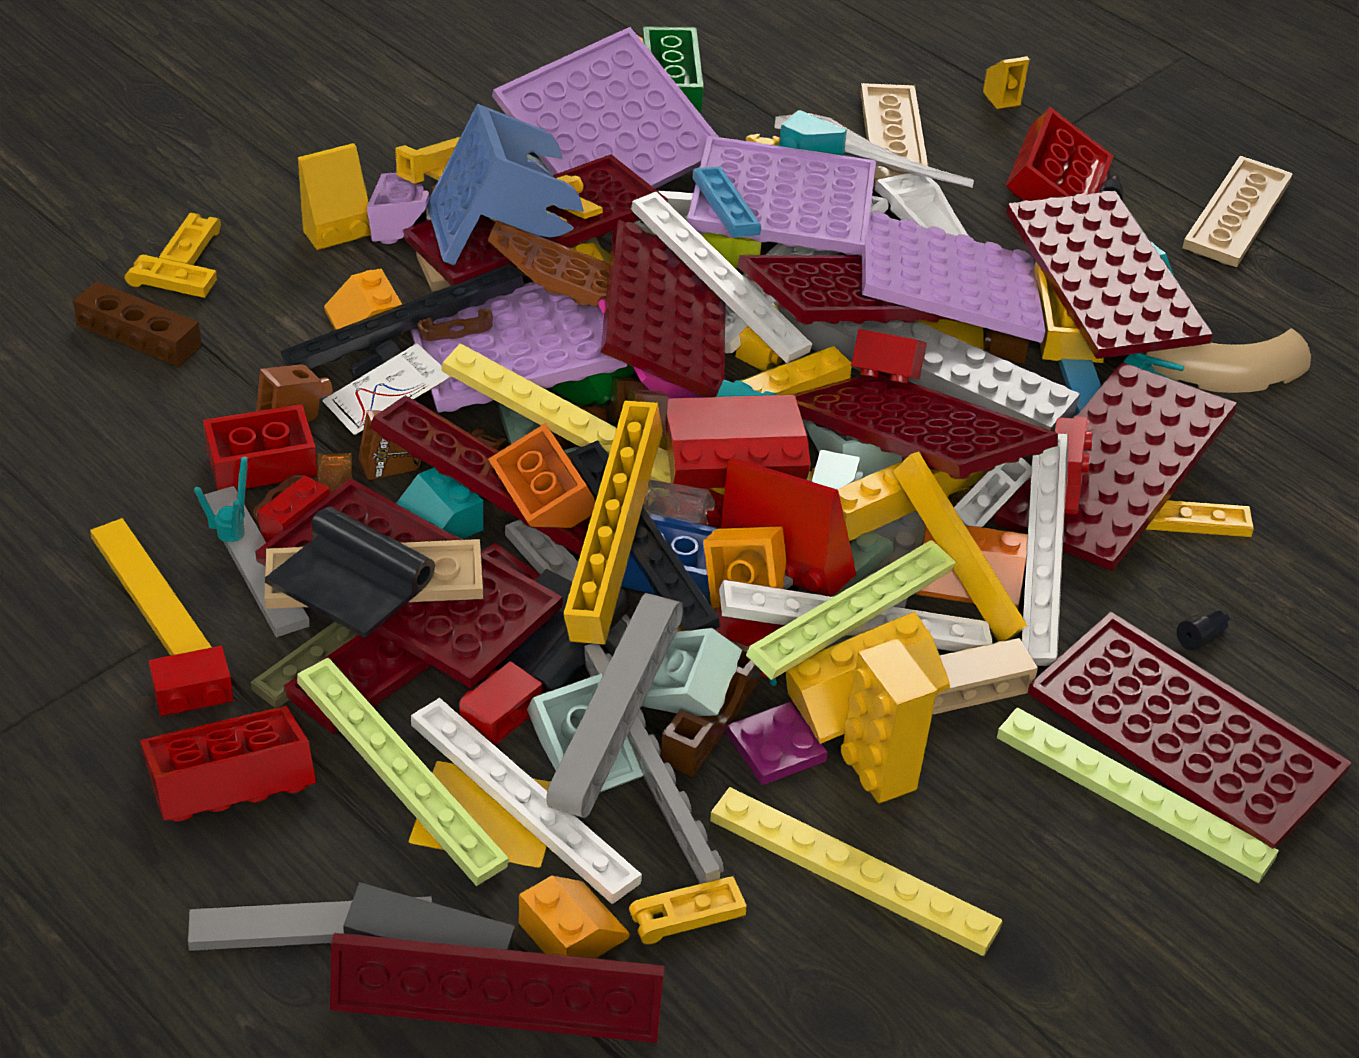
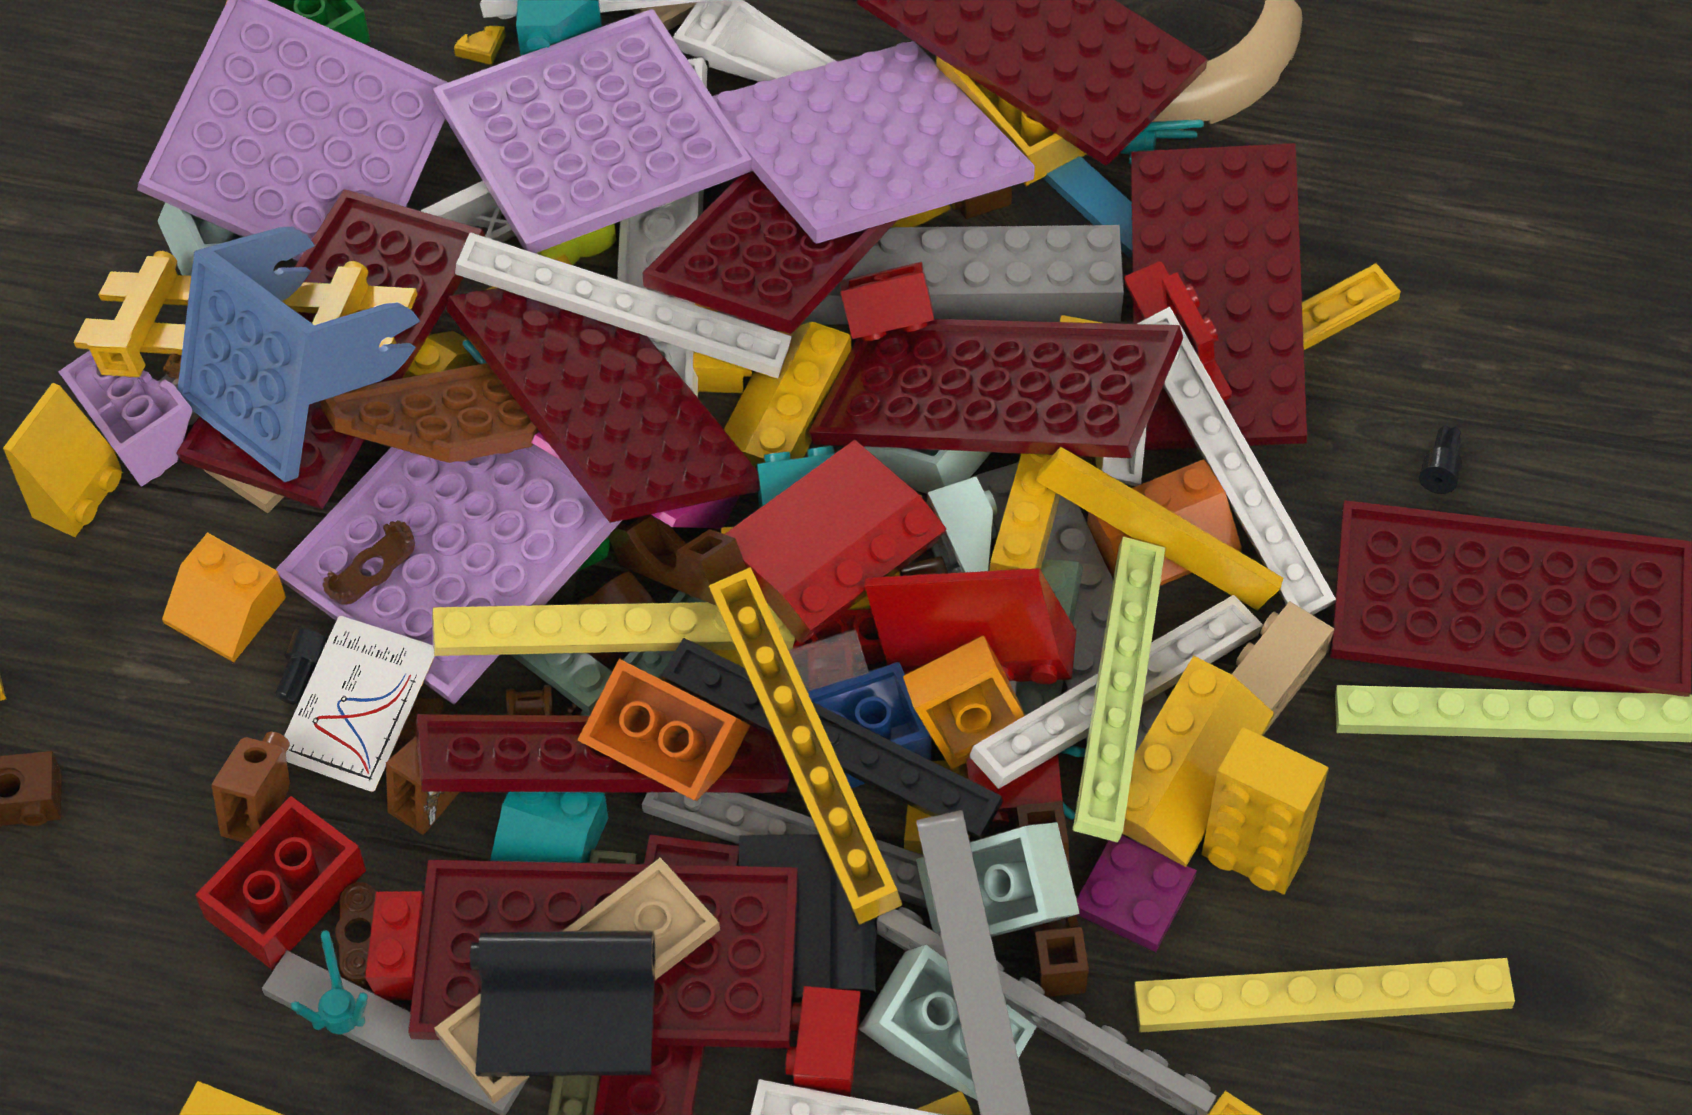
camera: 30 degrees left, 15 degrees up
black plate [280,263,524,370] -> none
clear orange plate [318,453,352,493] -> none
dark azure tile [693,166,761,237] -> none

